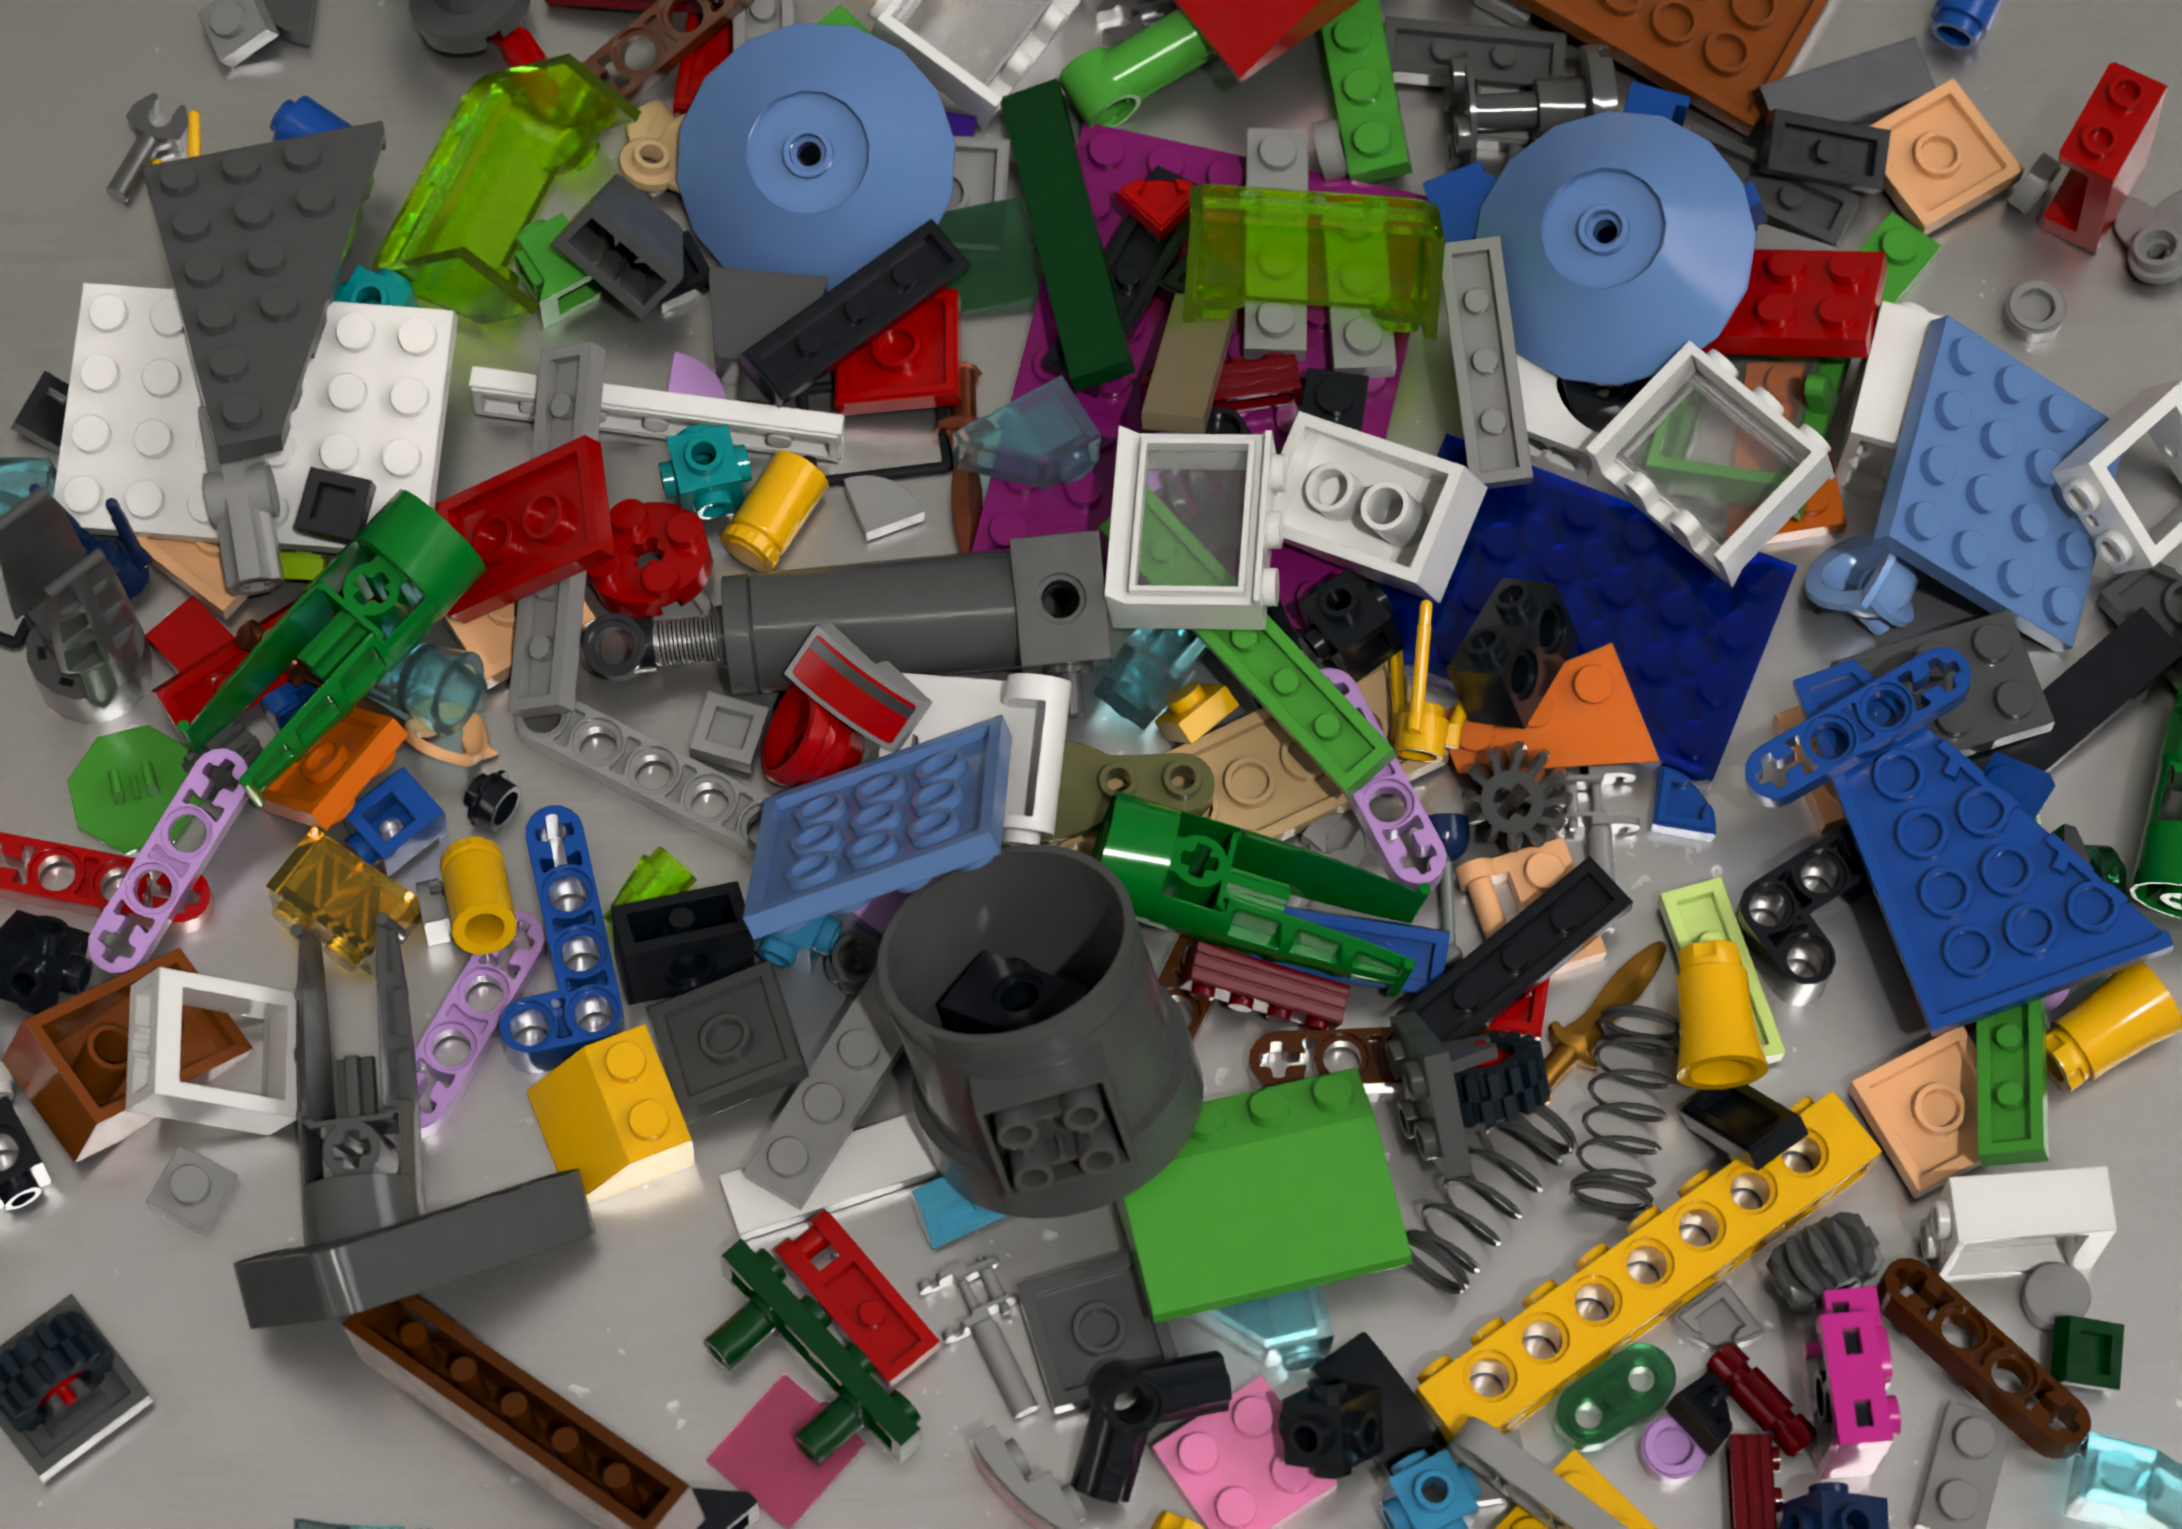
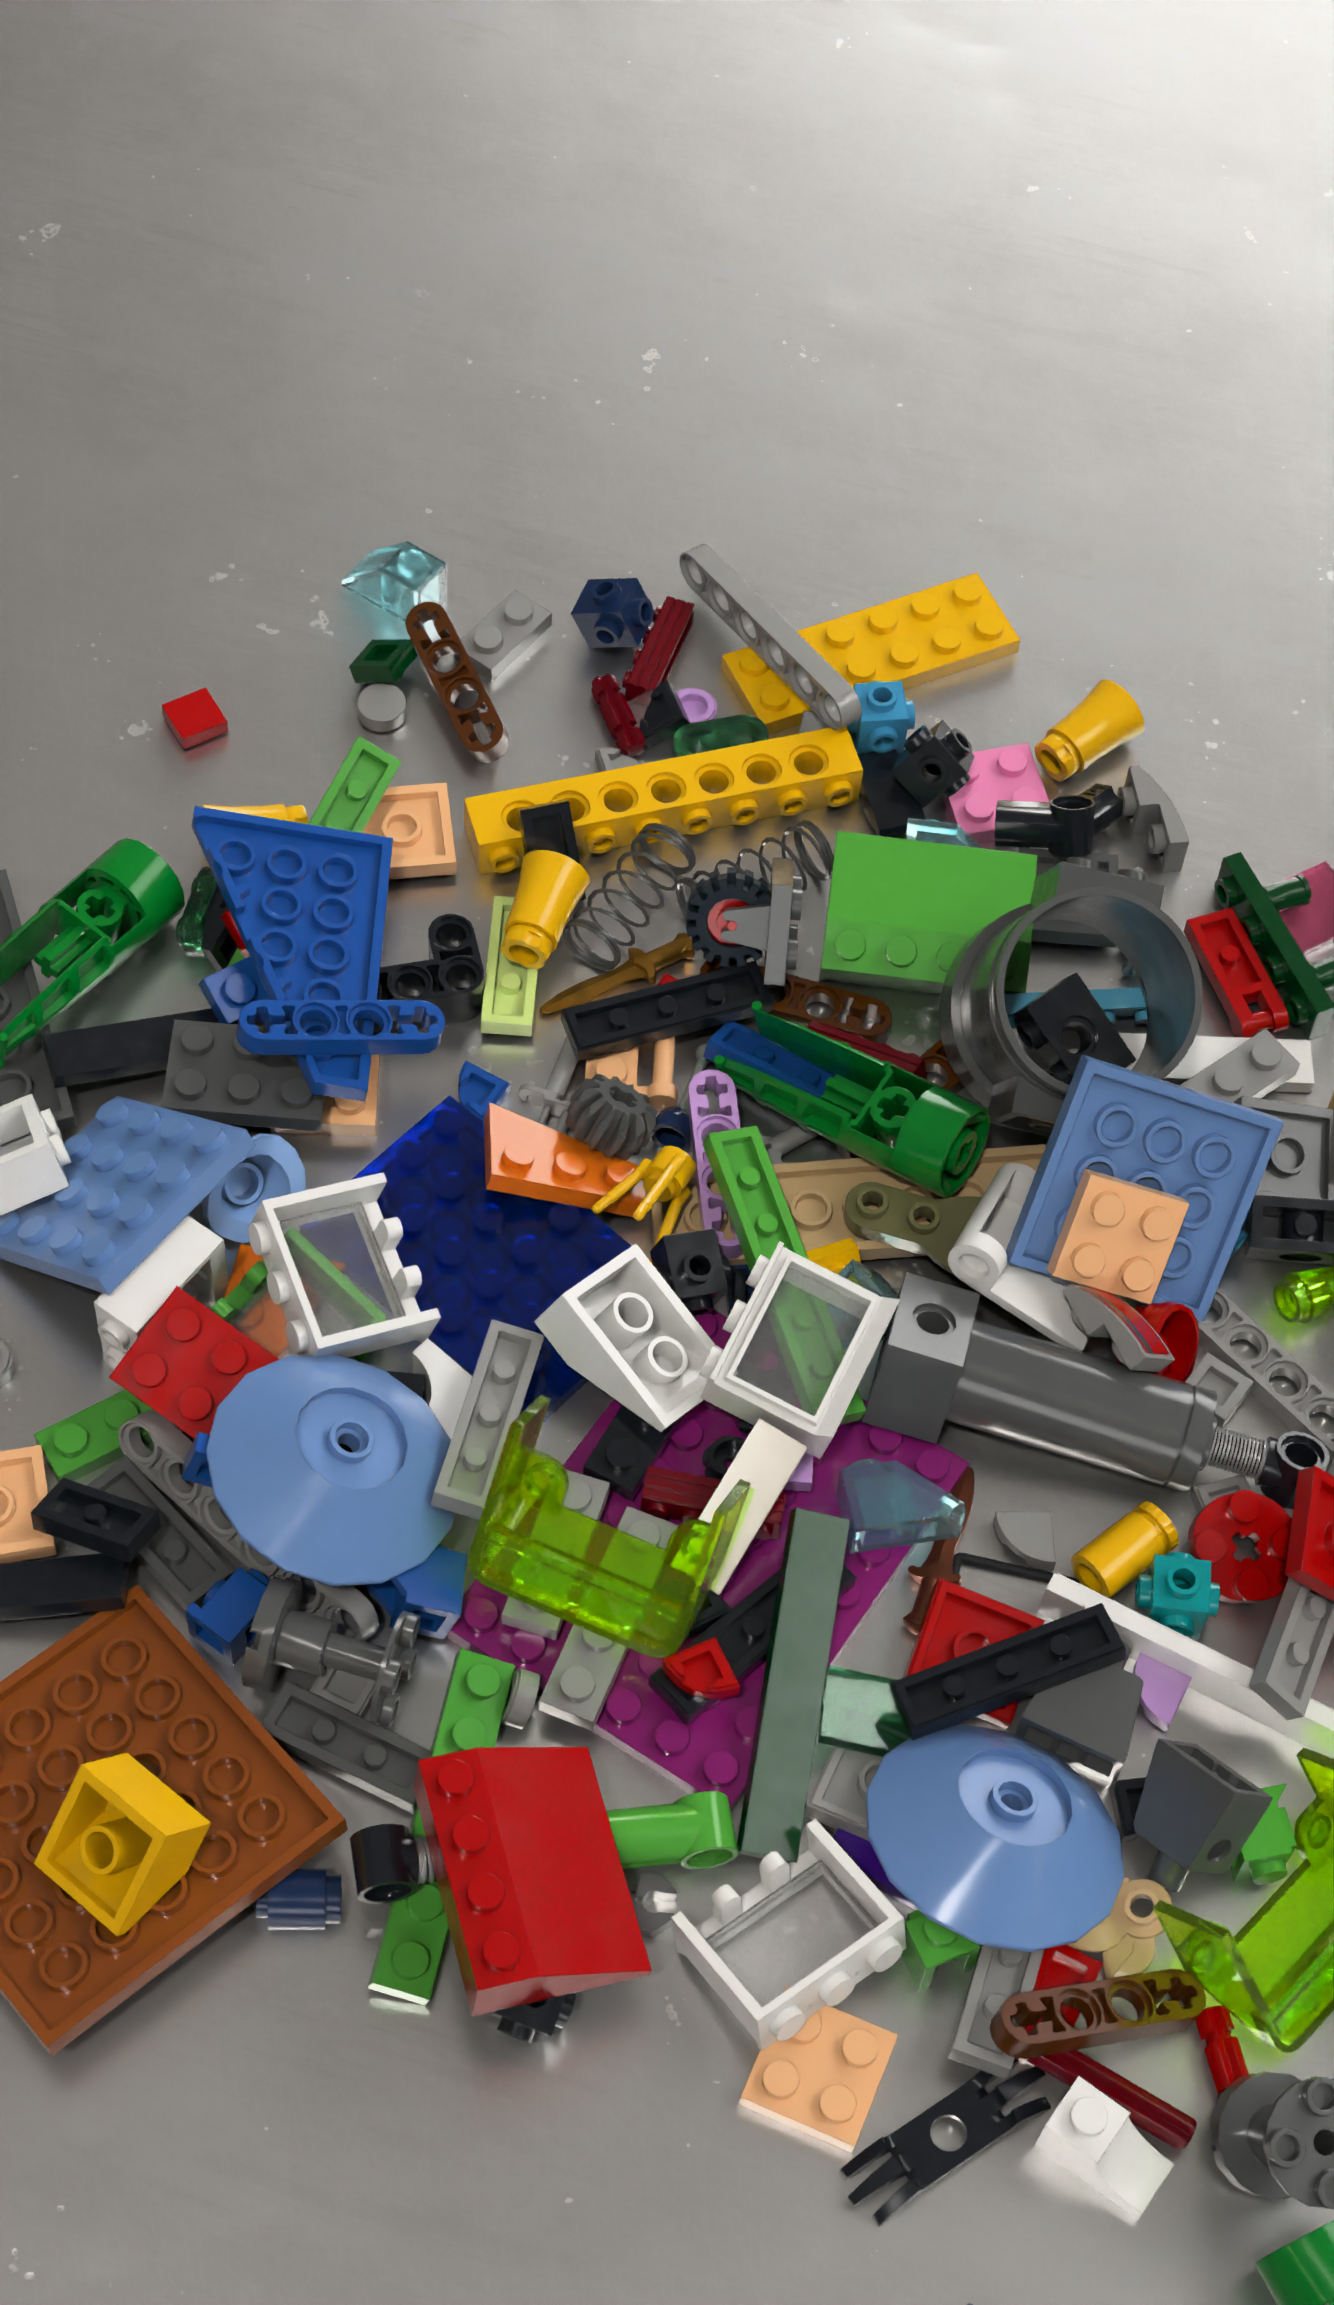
camera: 160 degrees left, 10 degrees down
black brick [1446,577,1579,729] -> none
dark grey gear [1766,1212,1885,1312] -> none
dark pink piece [1801,1286,1901,1479] -> none
white window [1920,1166,2117,1279] -> none
none -> light nougat plate [1046,1168,1190,1304]

